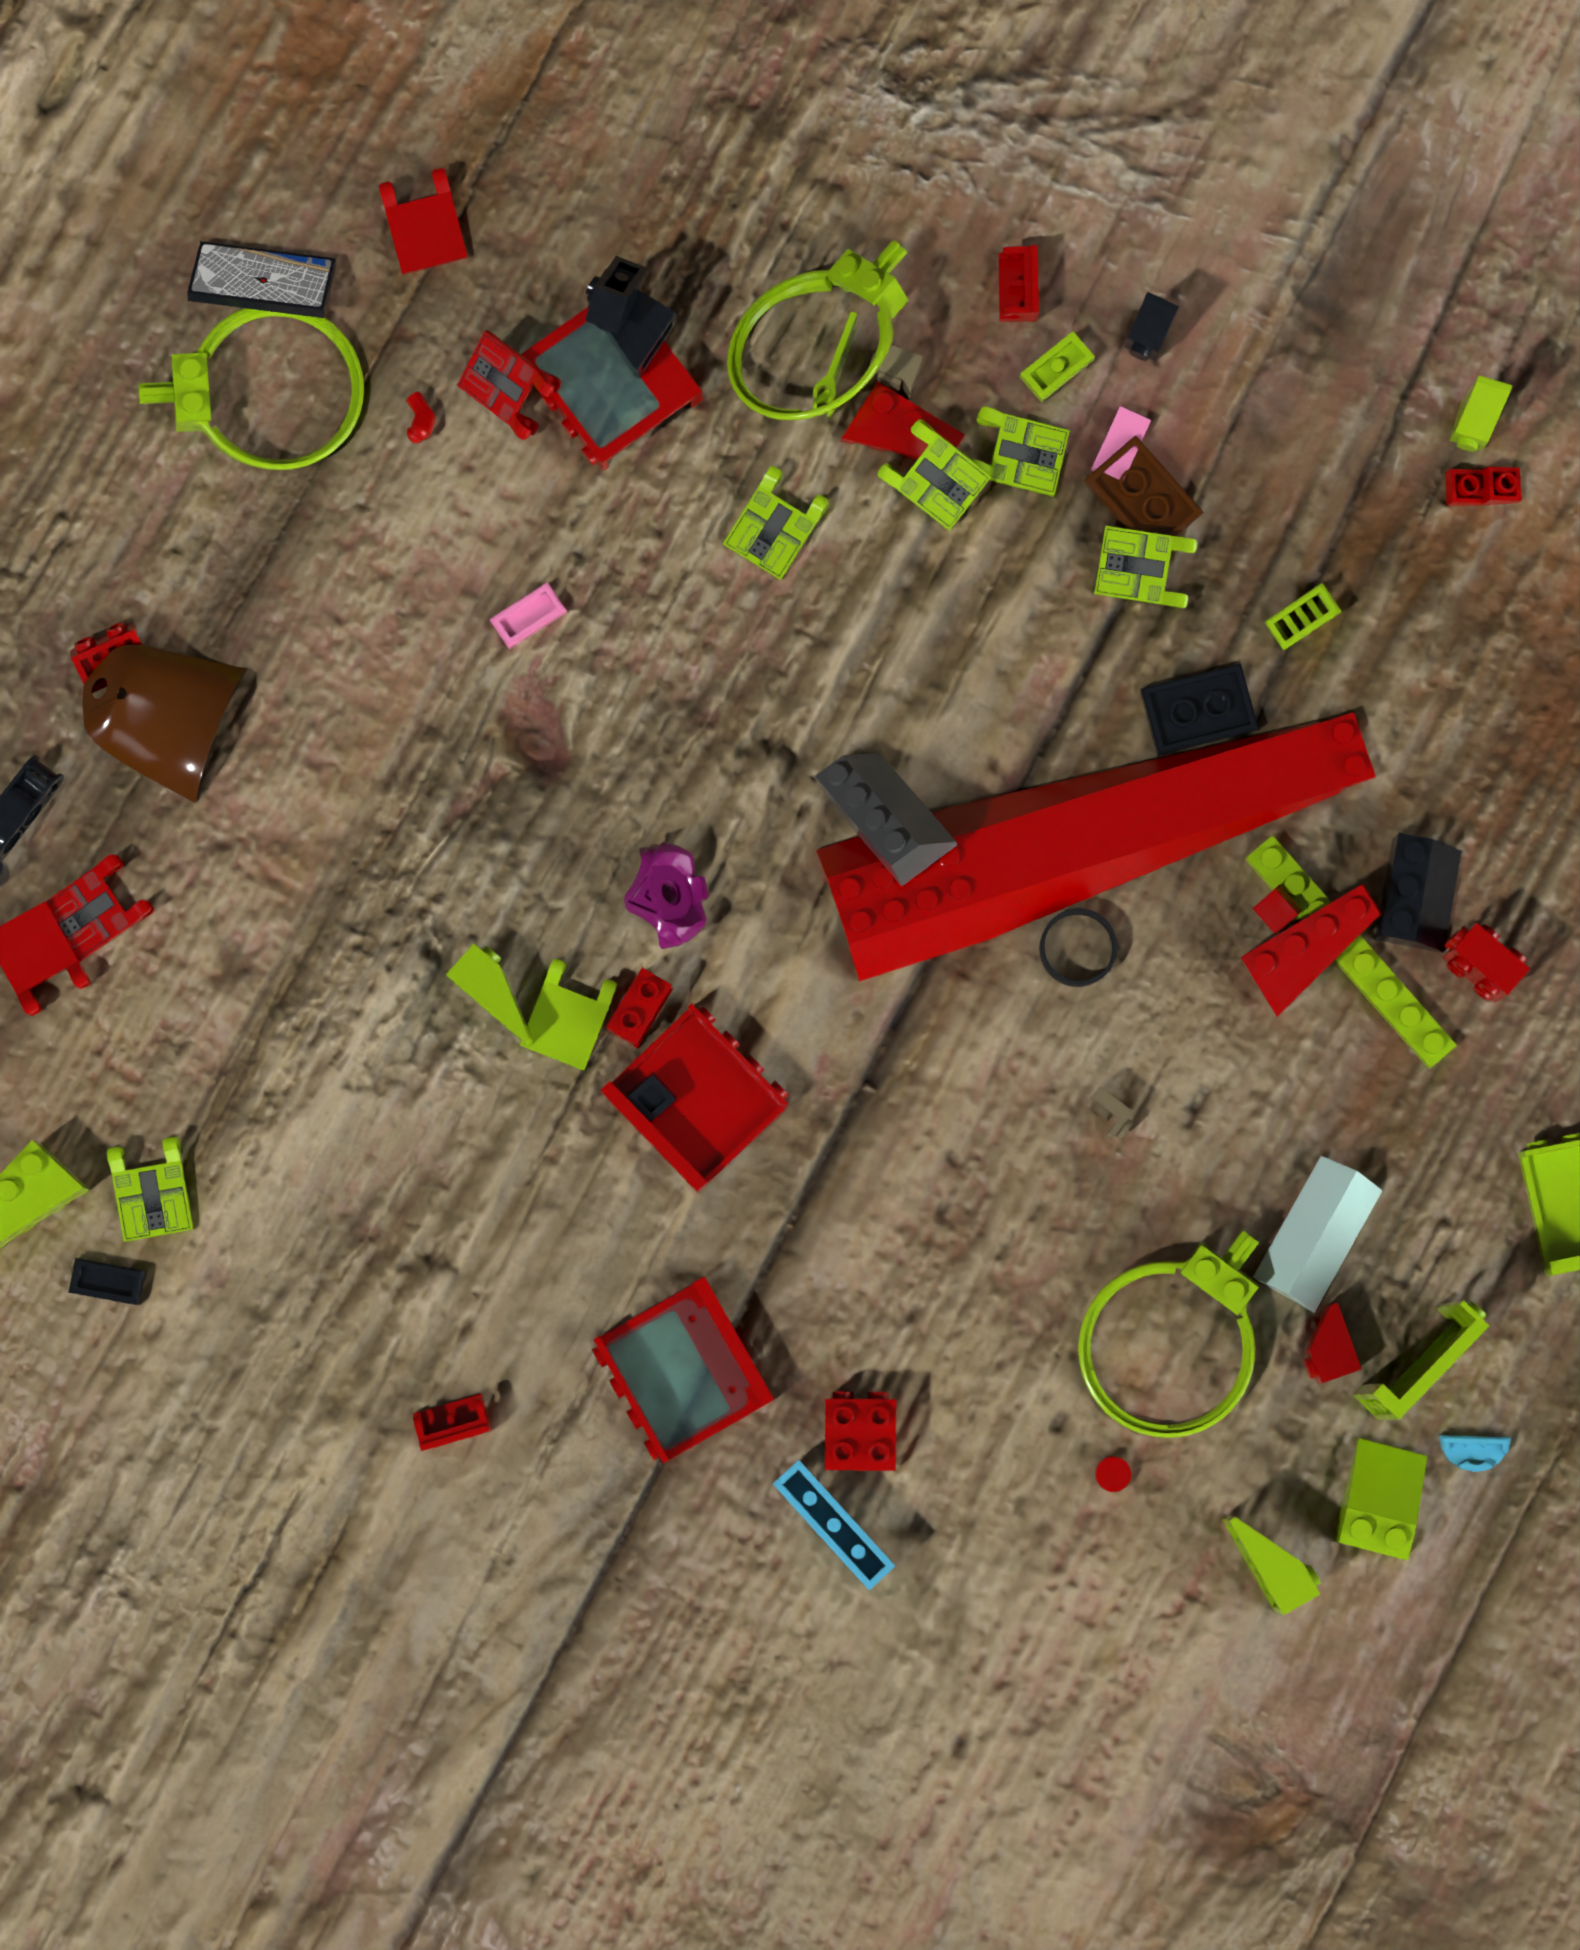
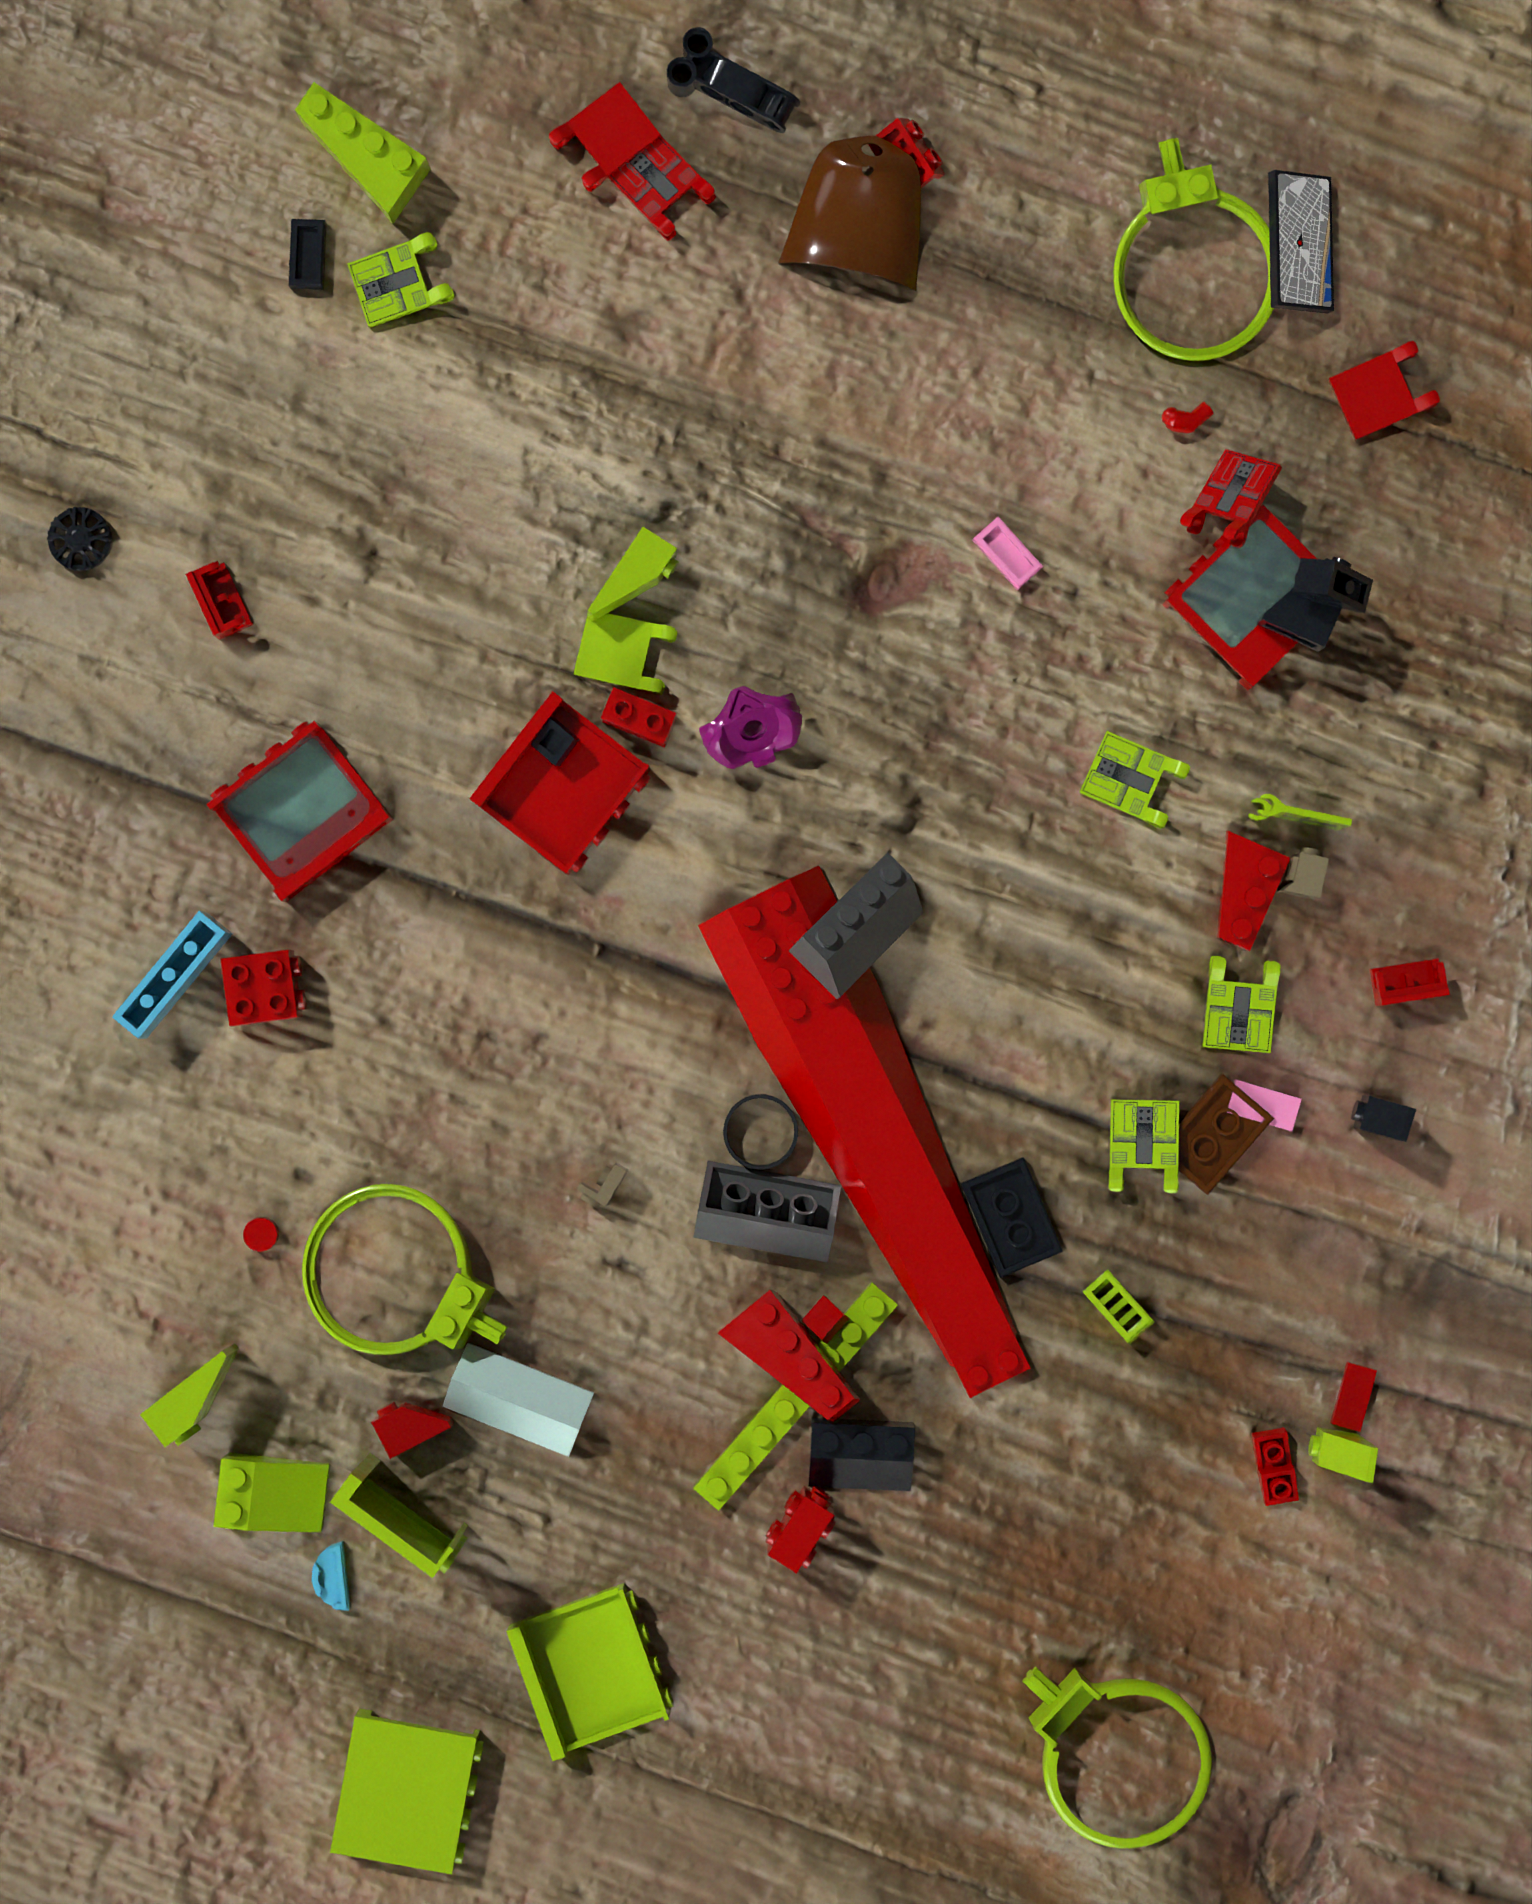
camera: 85 degrees right, 5 degrees up
lime brick [727,240,909,420] -> none
lime flag [877,419,992,531] -> none
lime plate [1020,331,1095,403] -> none
none -> black wheel [47,507,112,571]
none -> dark grey slope [693,1161,841,1262]
none -> red piece [1330,1362,1377,1432]

